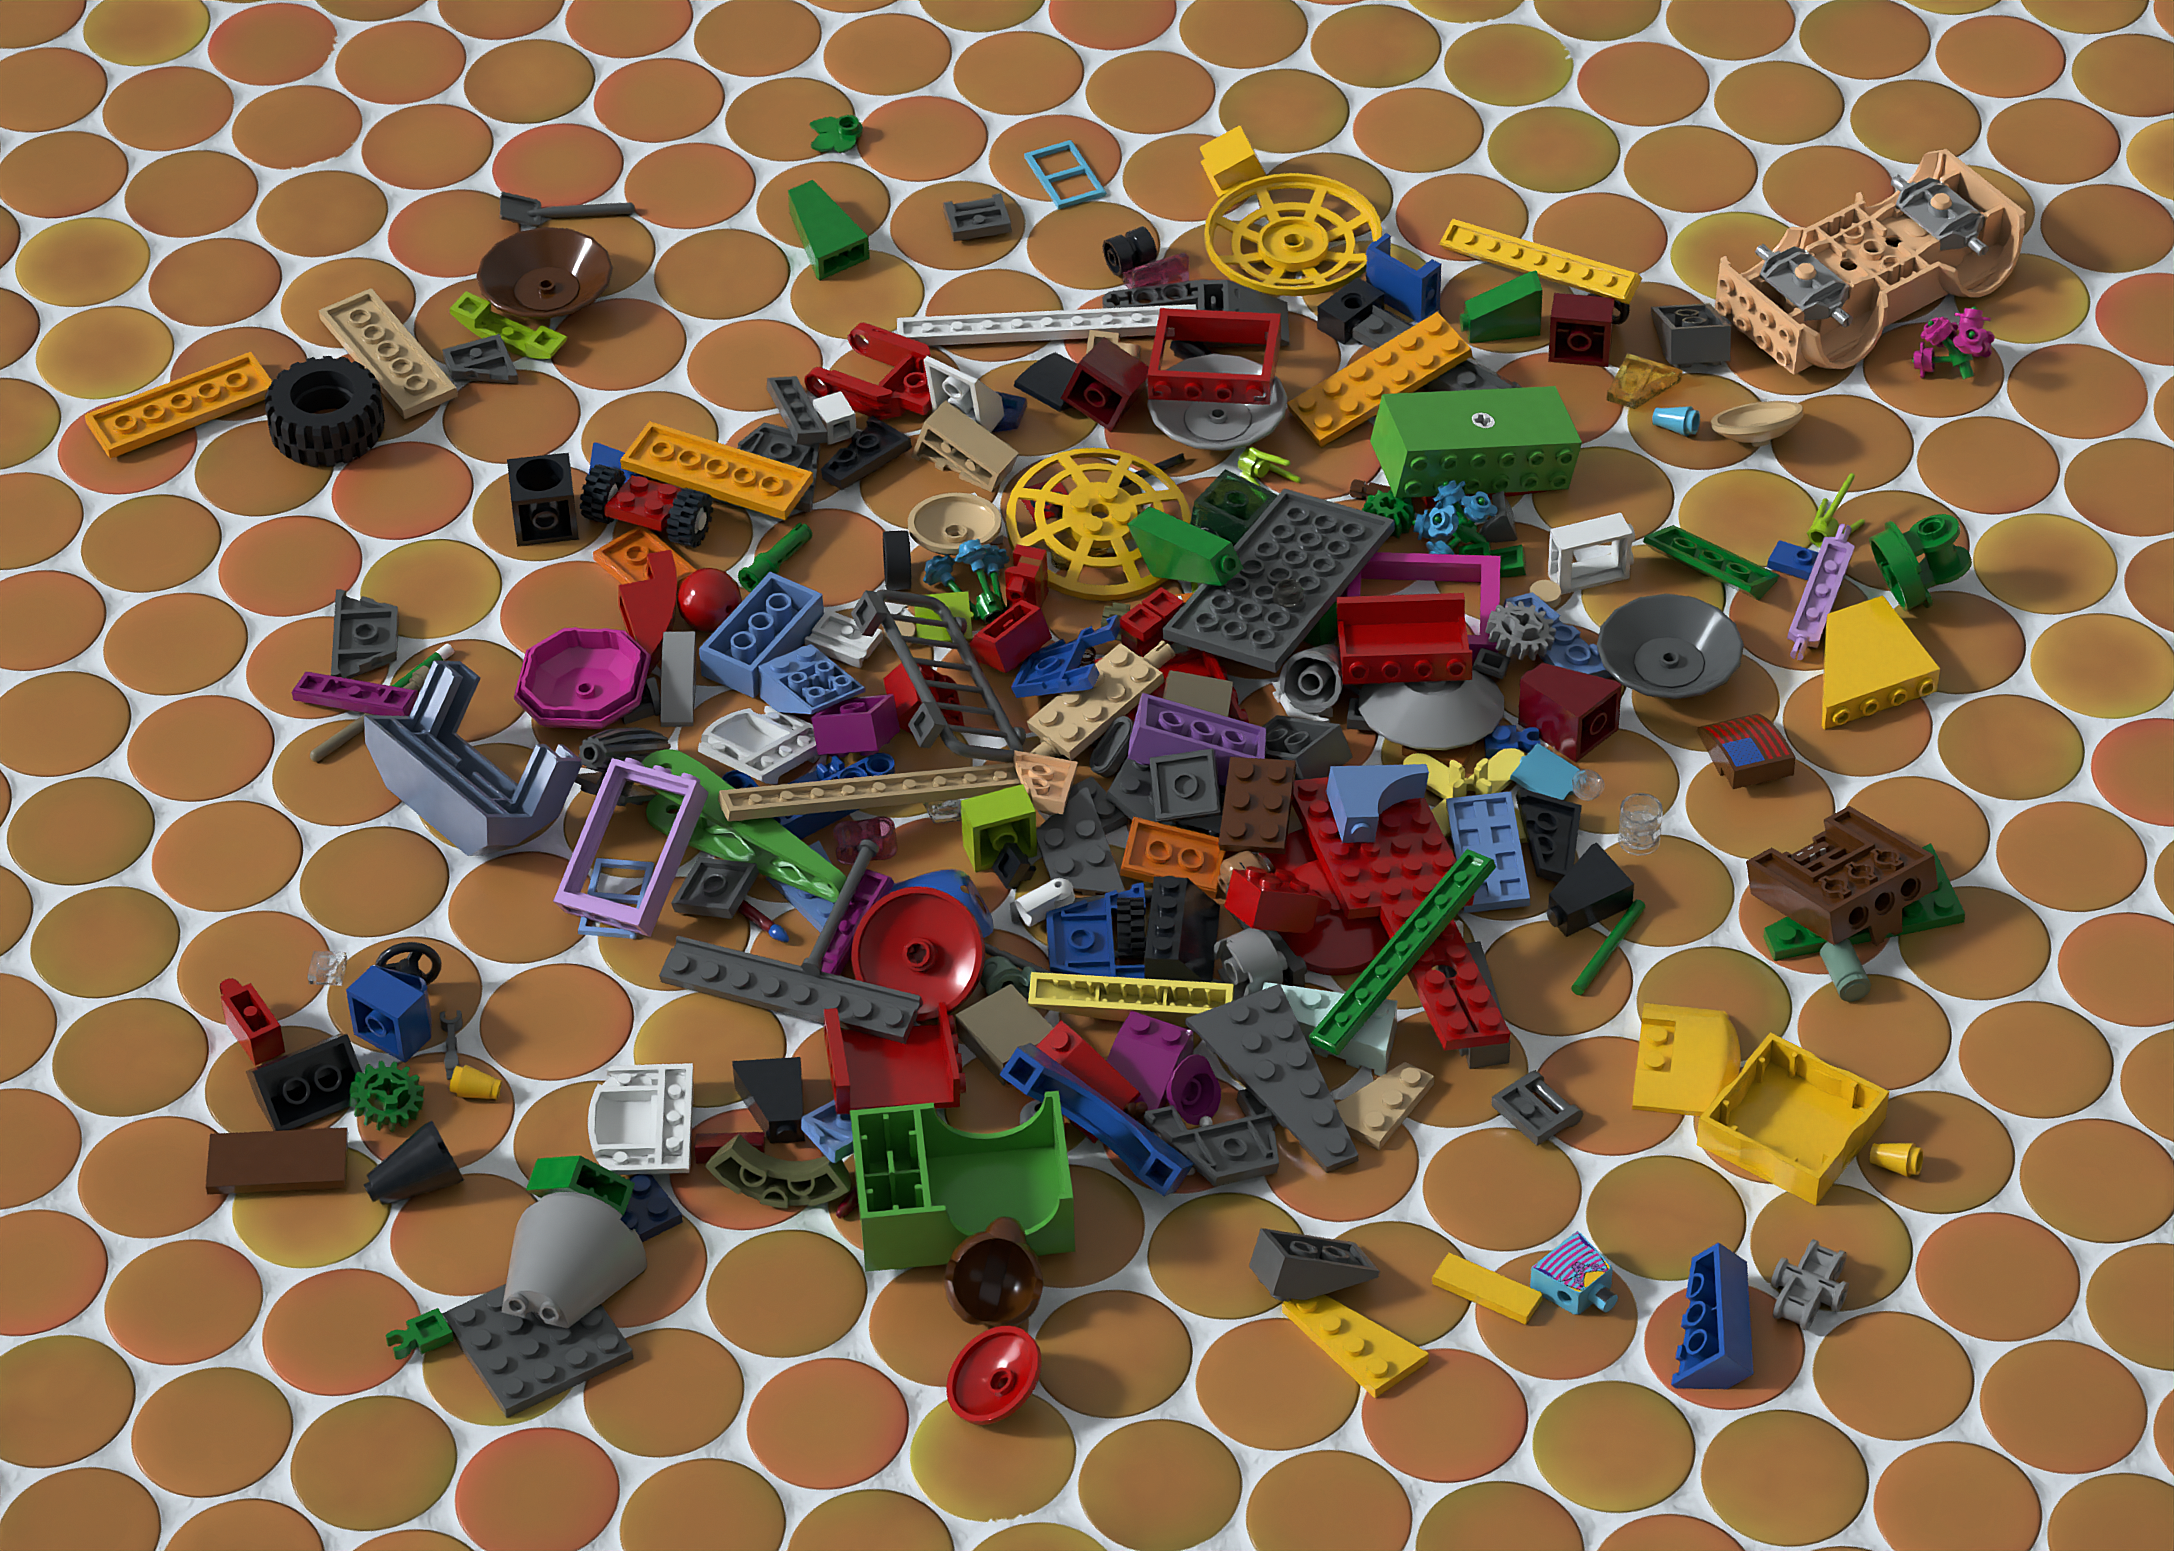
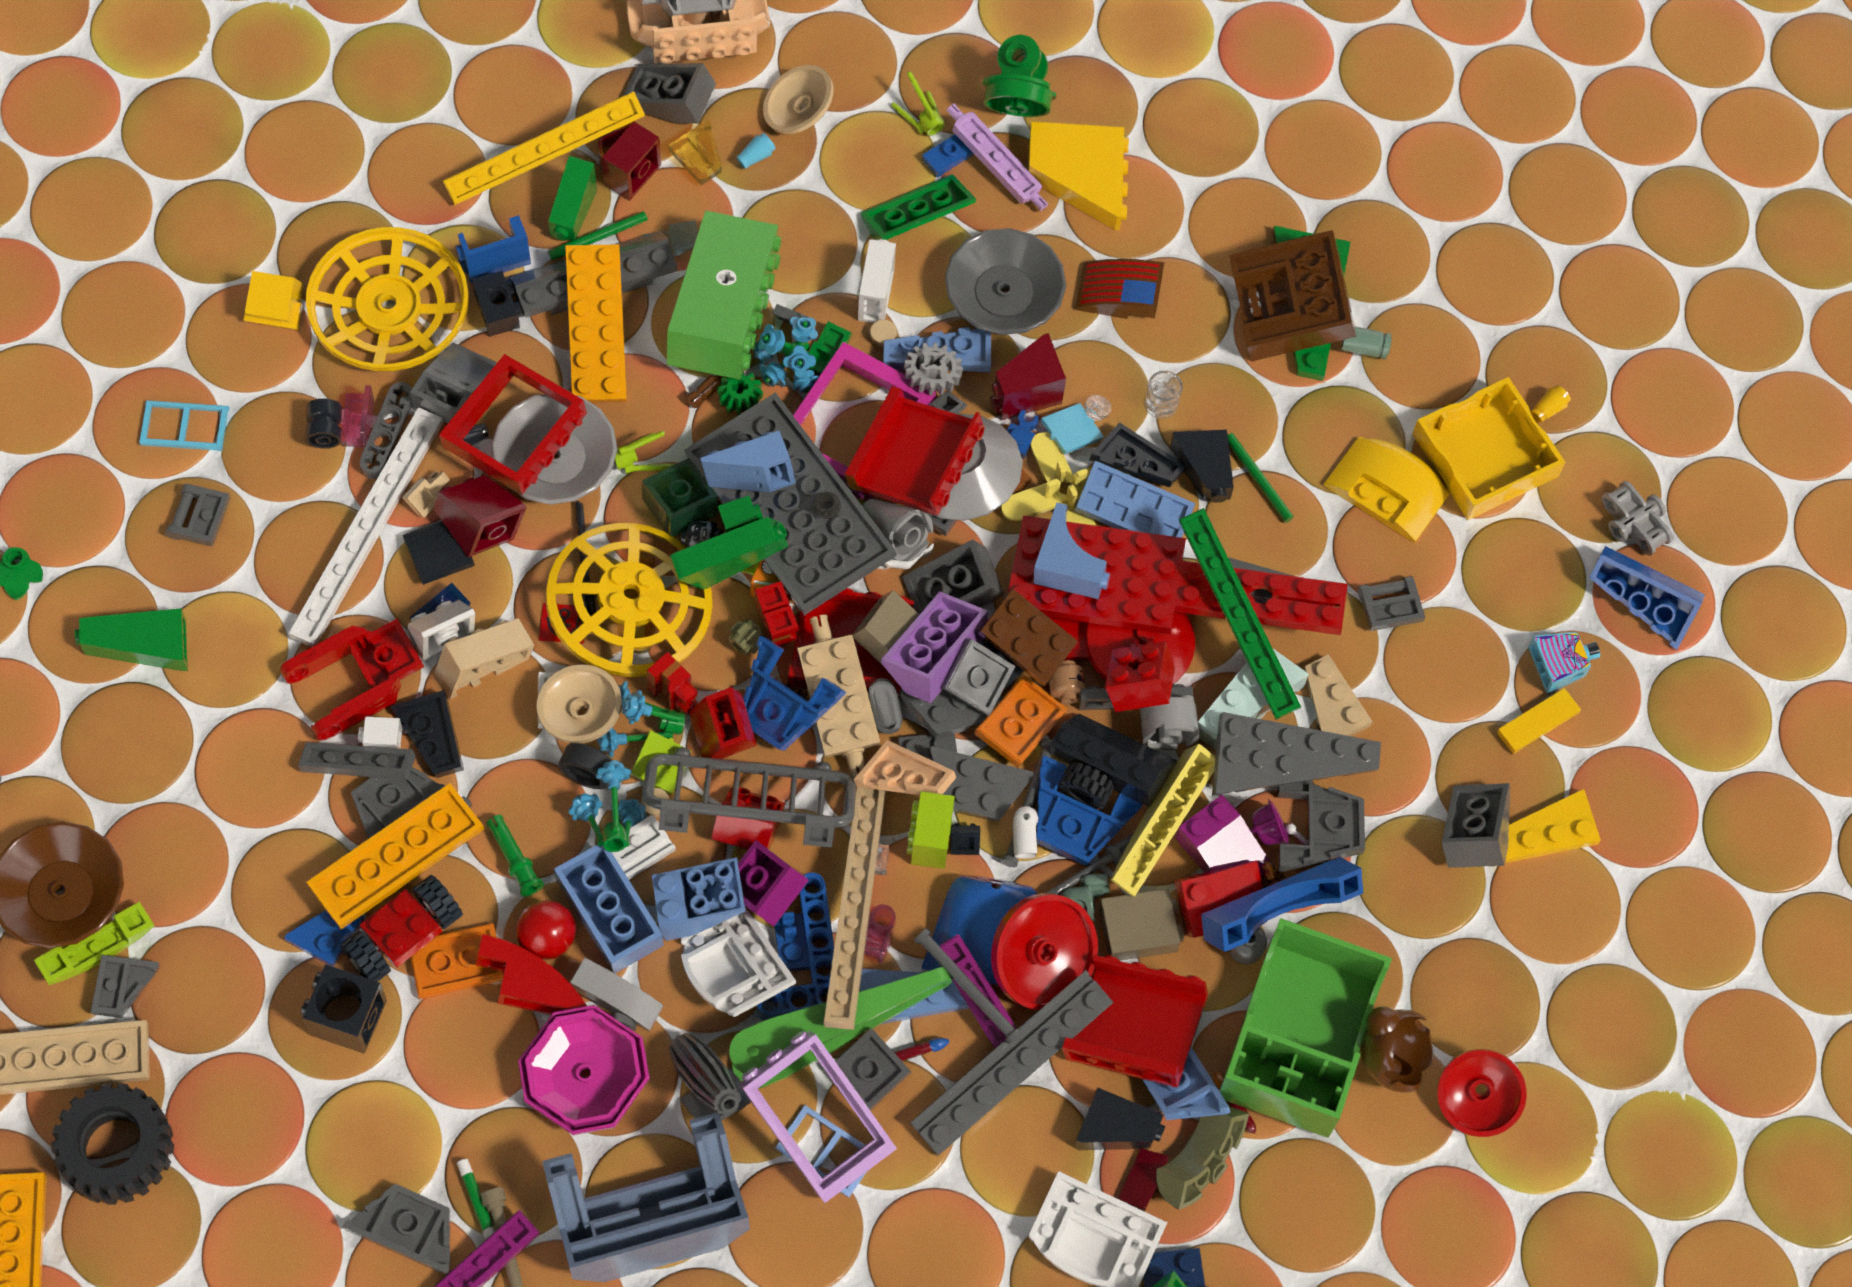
camera: 70 degrees left, 20 degrees up
none -> green bar [548,211,648,261]
none -> dark azure plant [568,760,647,853]
none -> medium blue slope [700,431,796,493]
none -> green brick [718,495,763,532]

